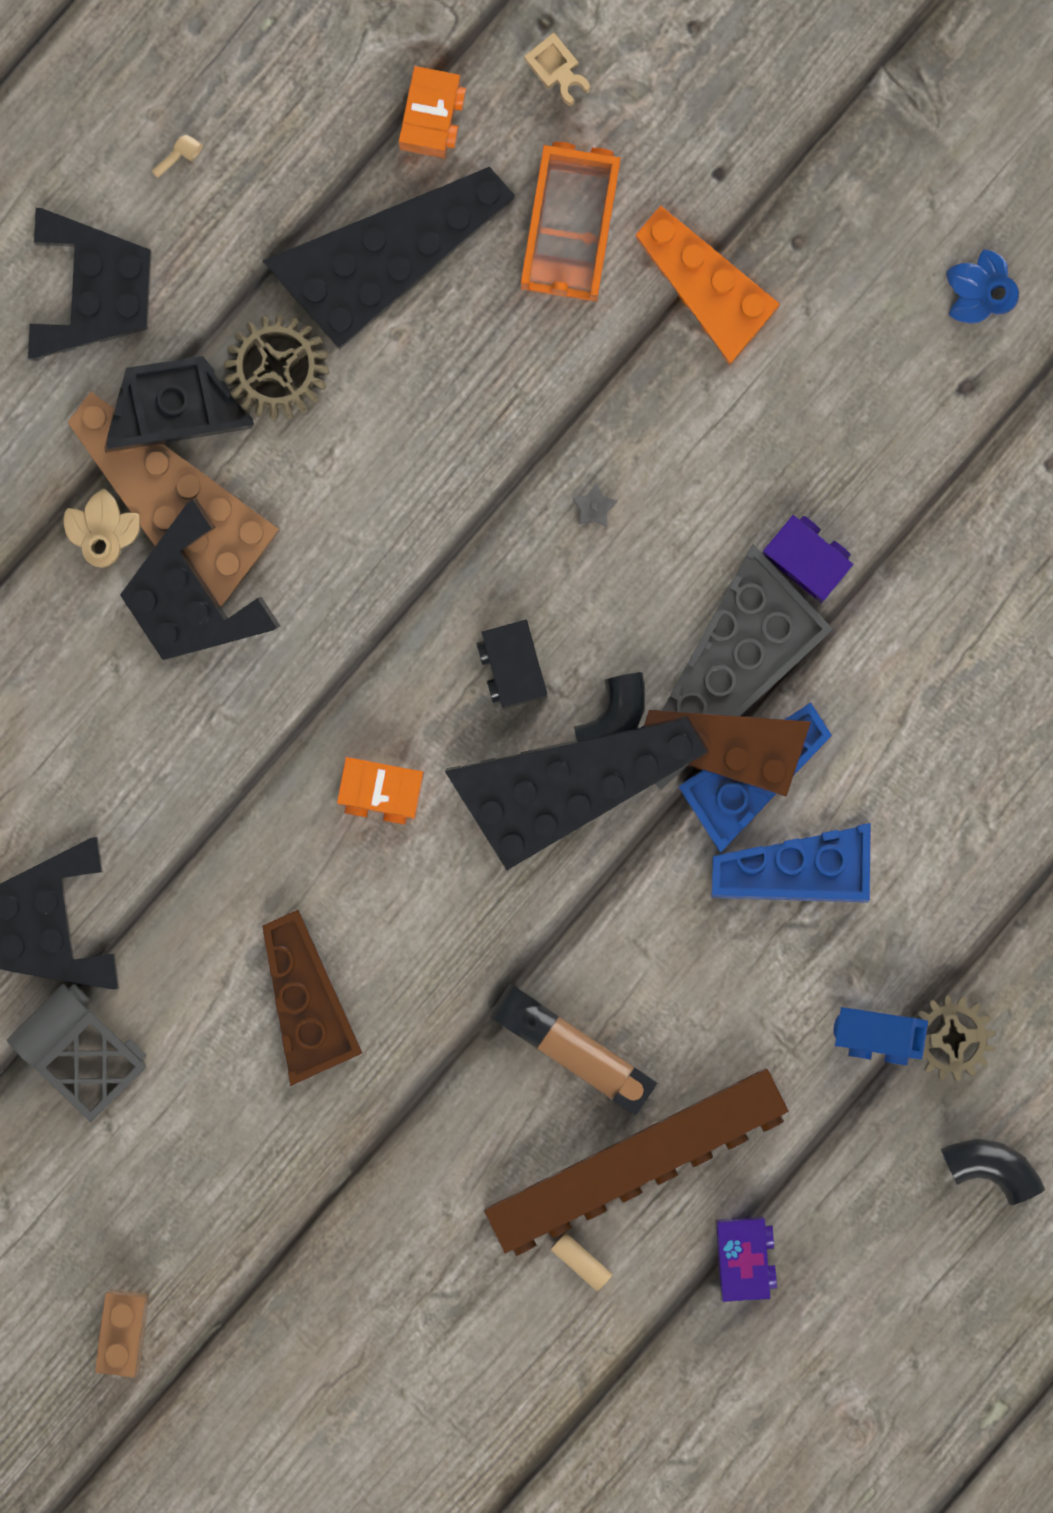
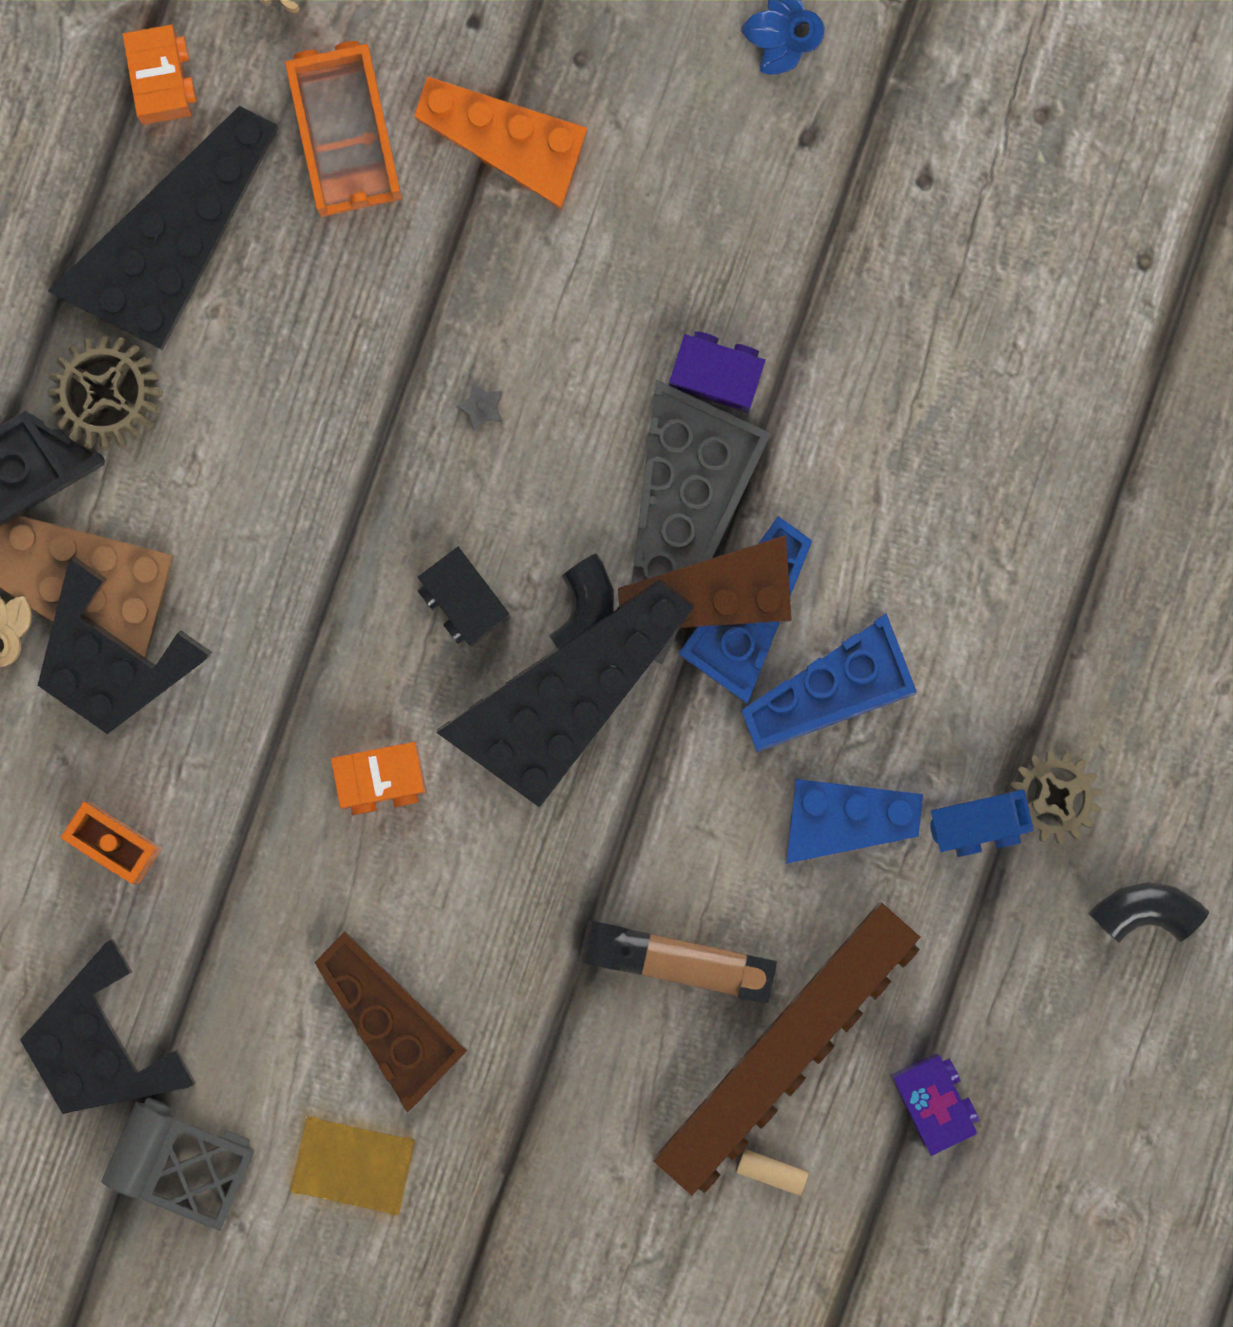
camera: 20 degrees left, 0 degrees up
none -> orange brick [60,801,163,884]
none -> clear yellow piece [290,1116,415,1216]
none -> blue wing [786,779,923,864]

